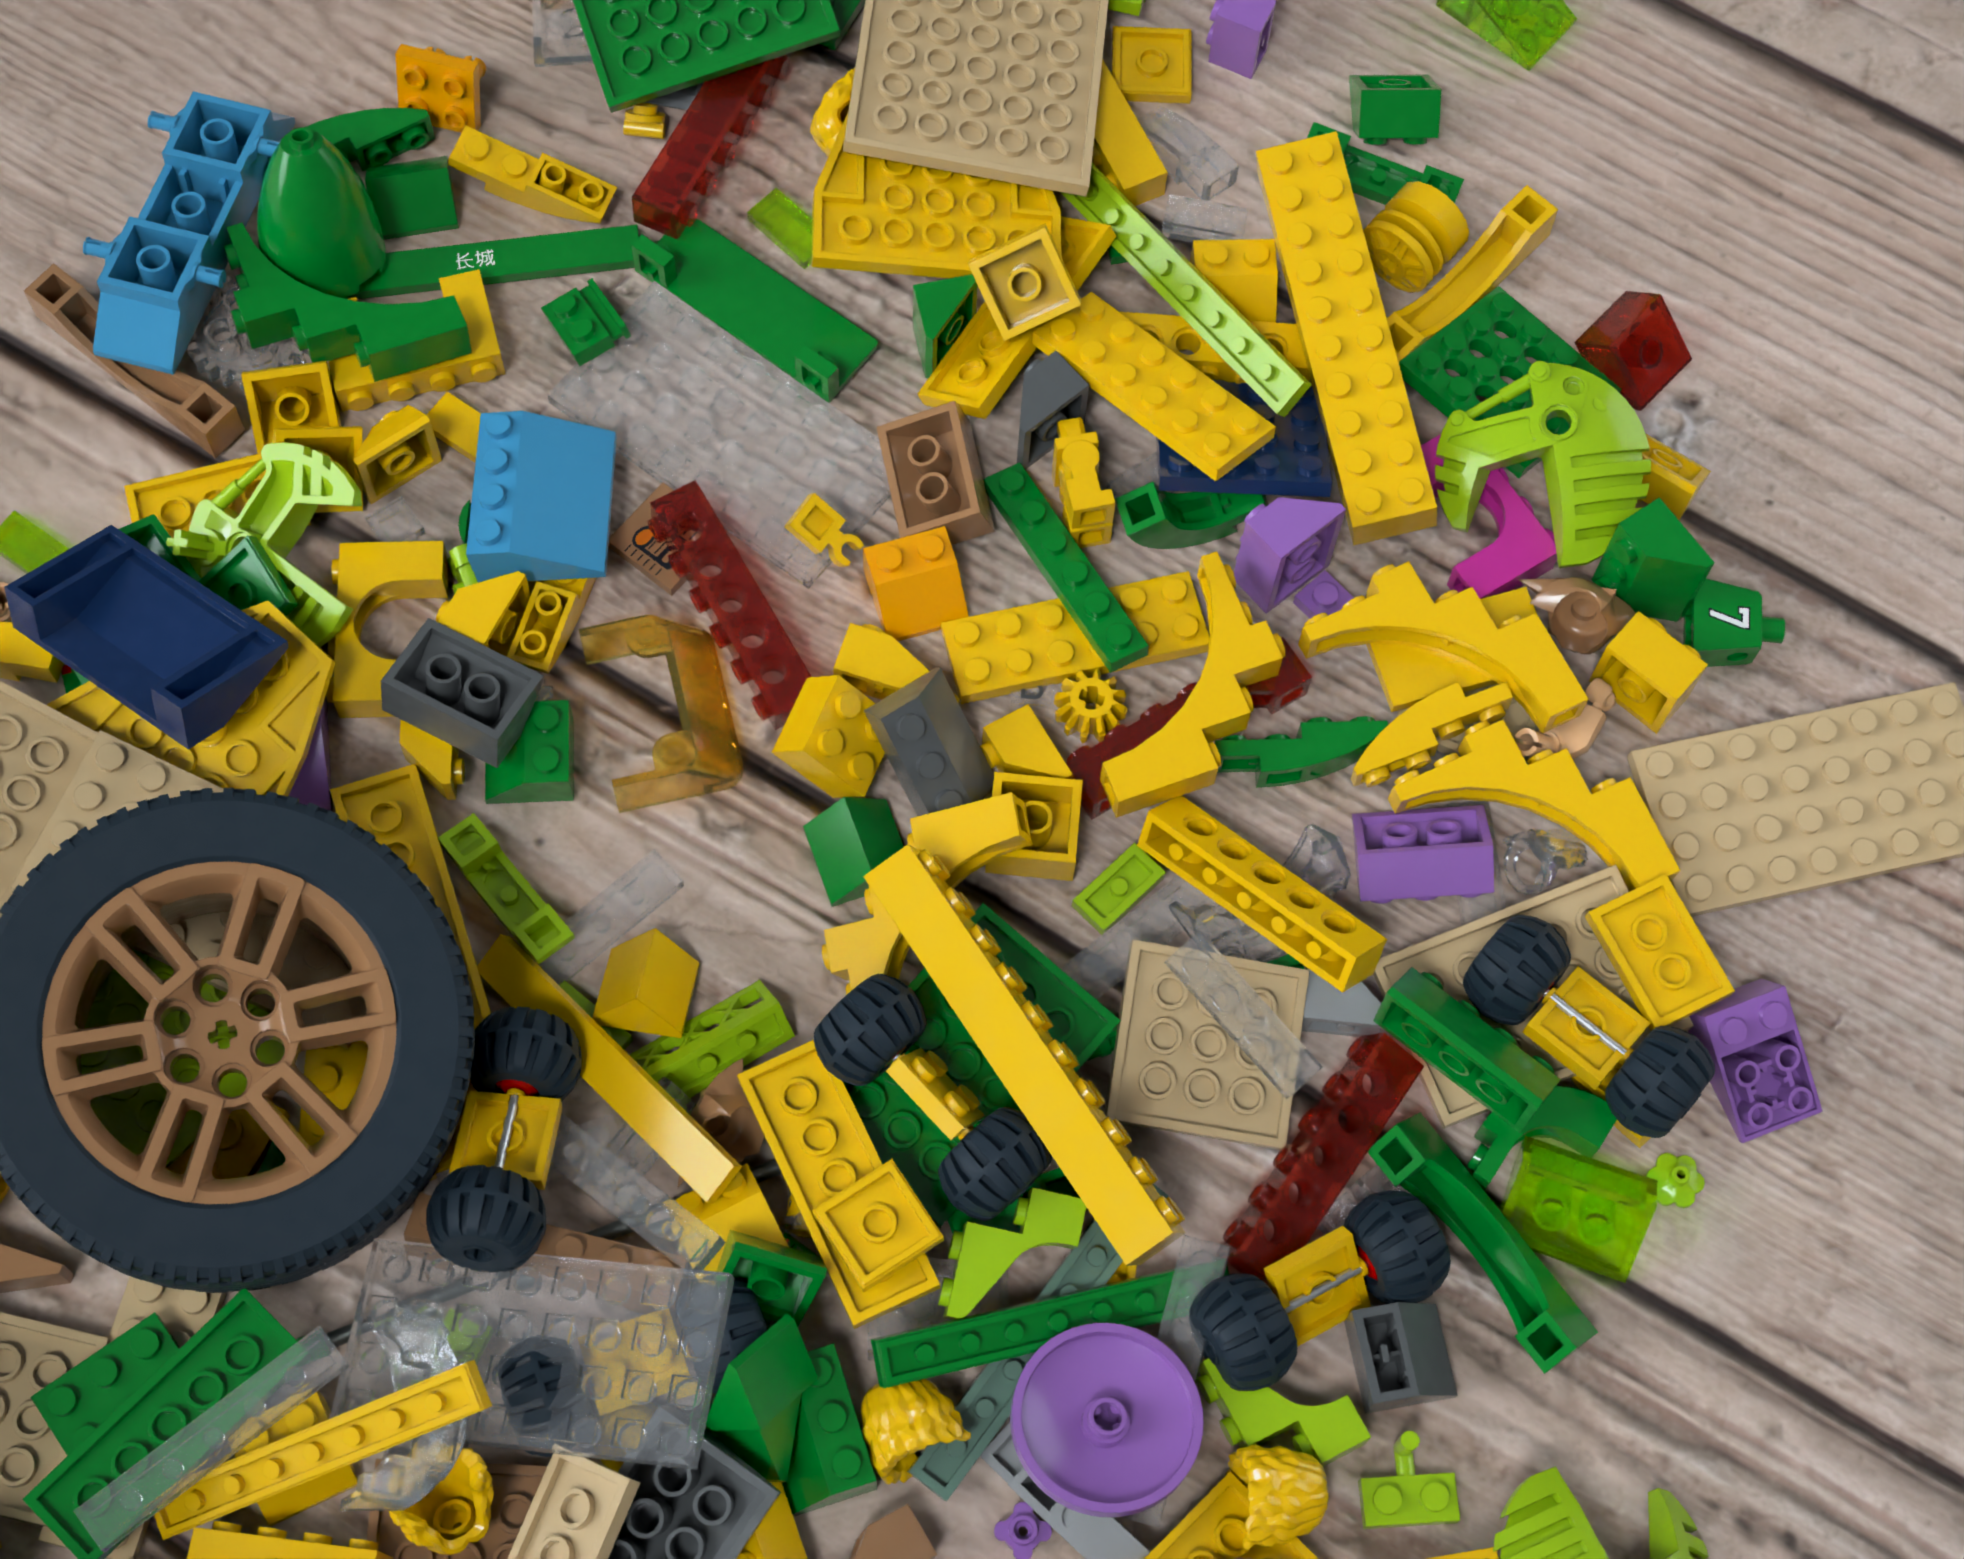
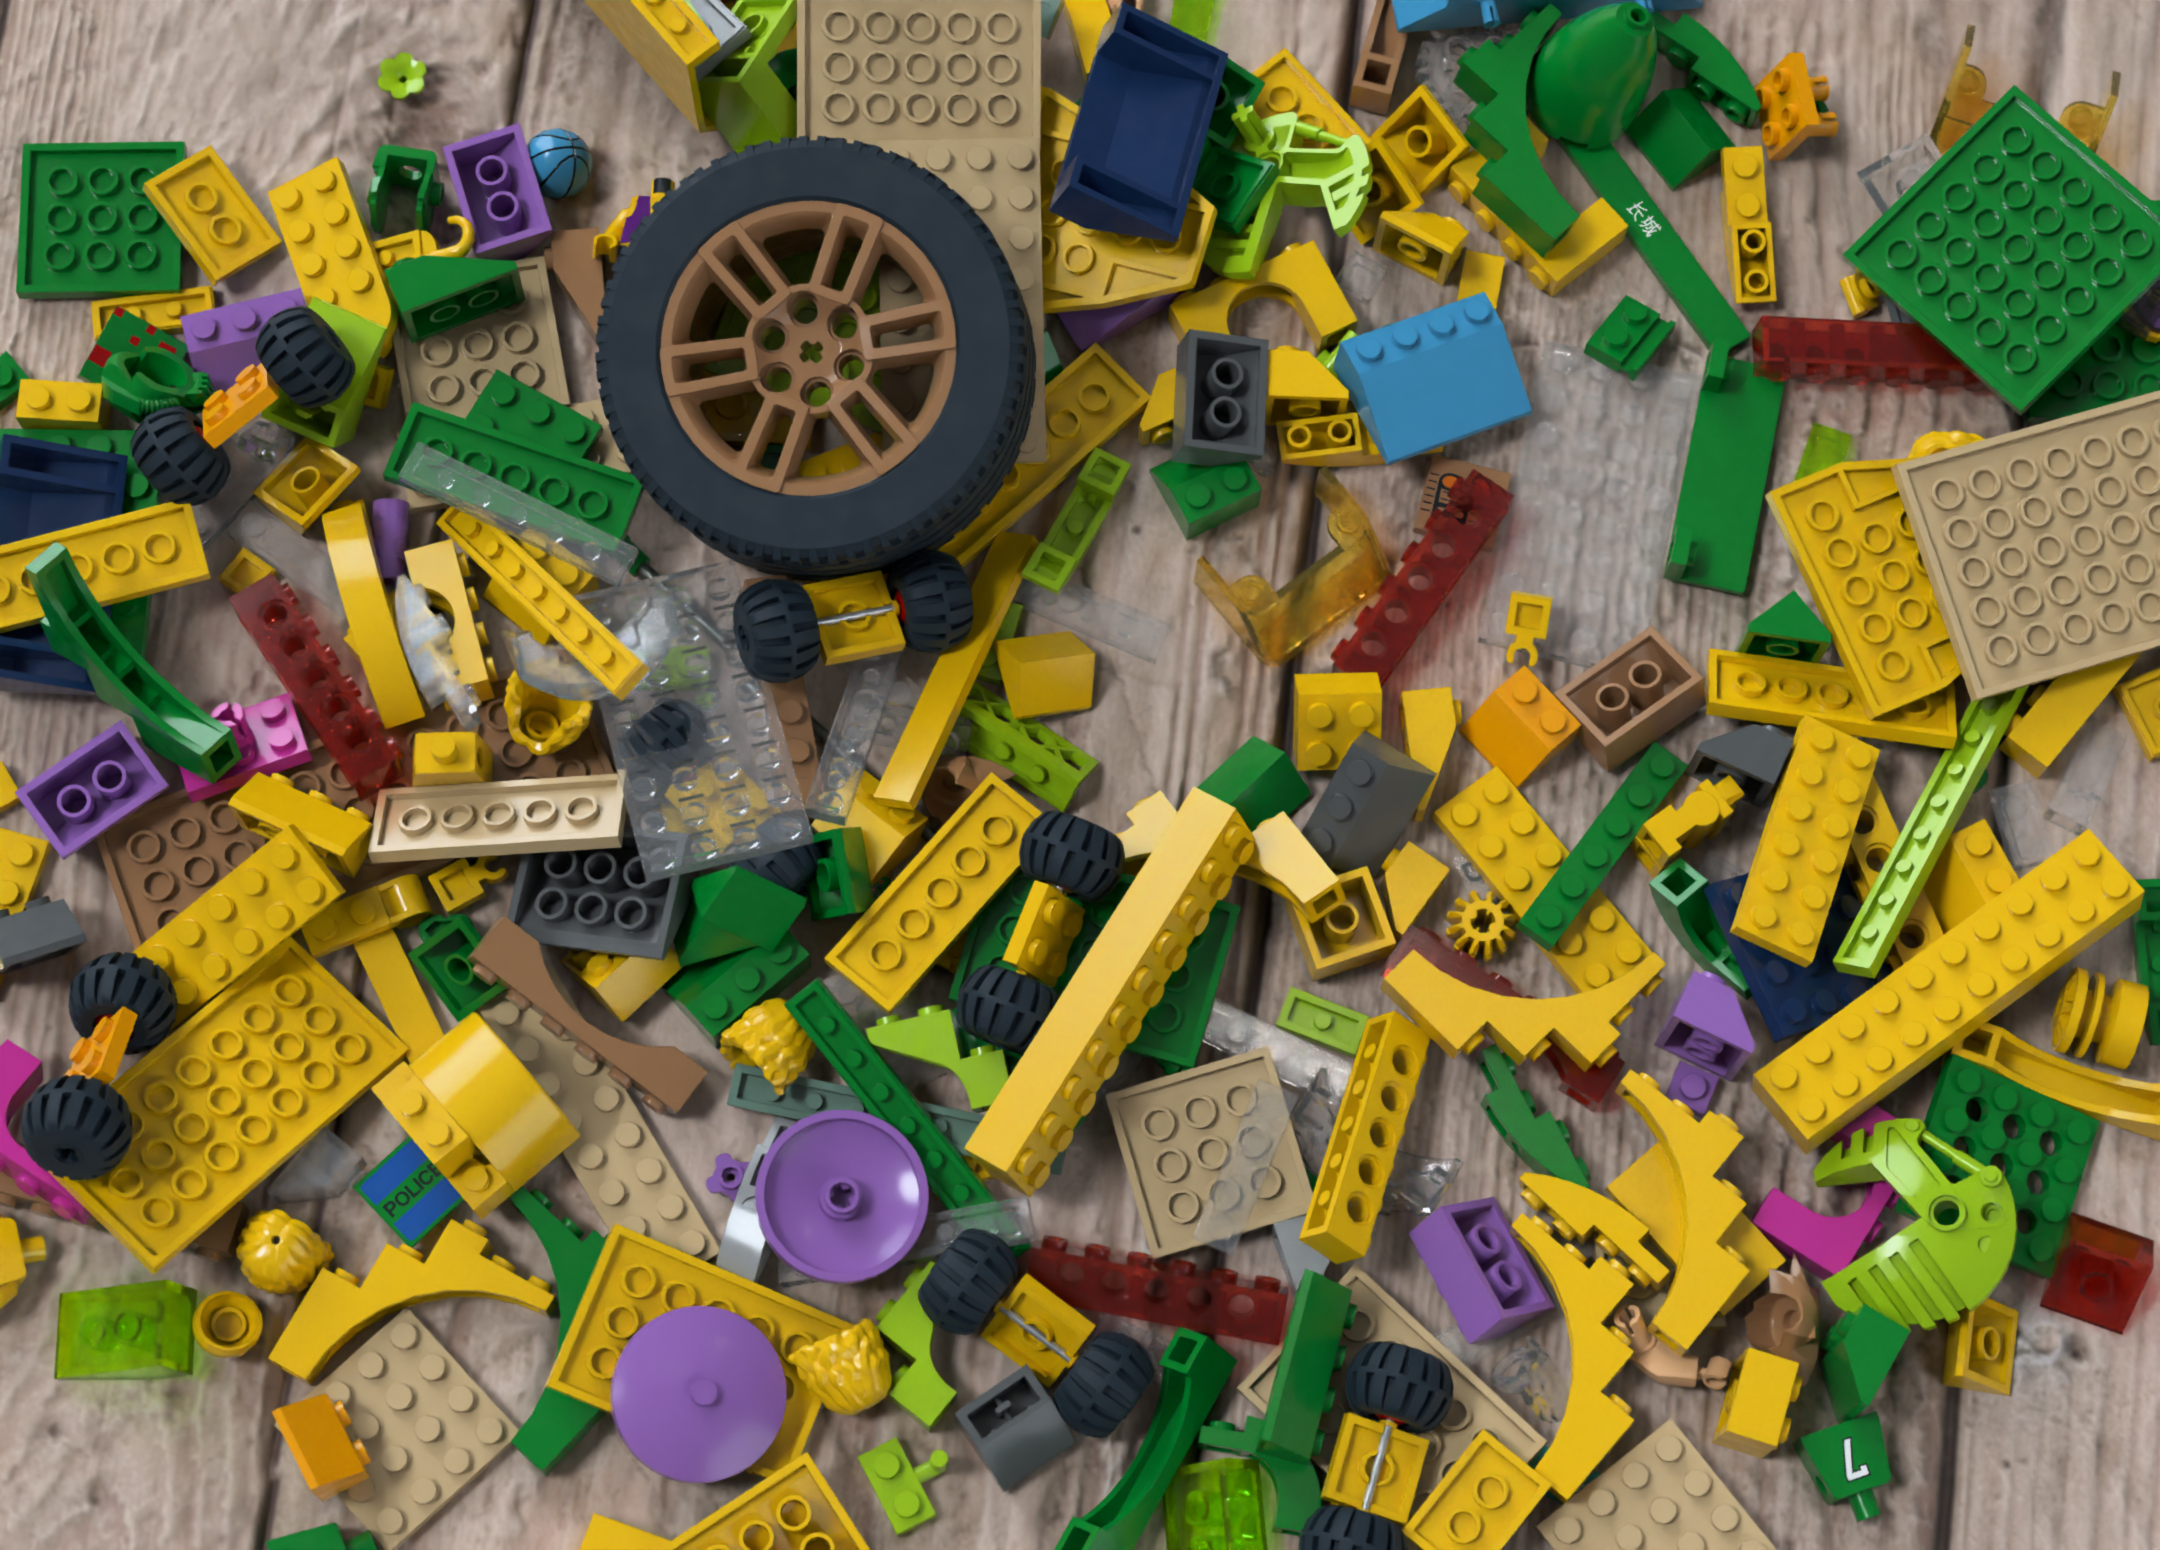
camera: 65 degrees right, 5 degrees up
yellow plate [812,1159,944,1292] -> none
yellow brick [968,223,1081,341] -> none

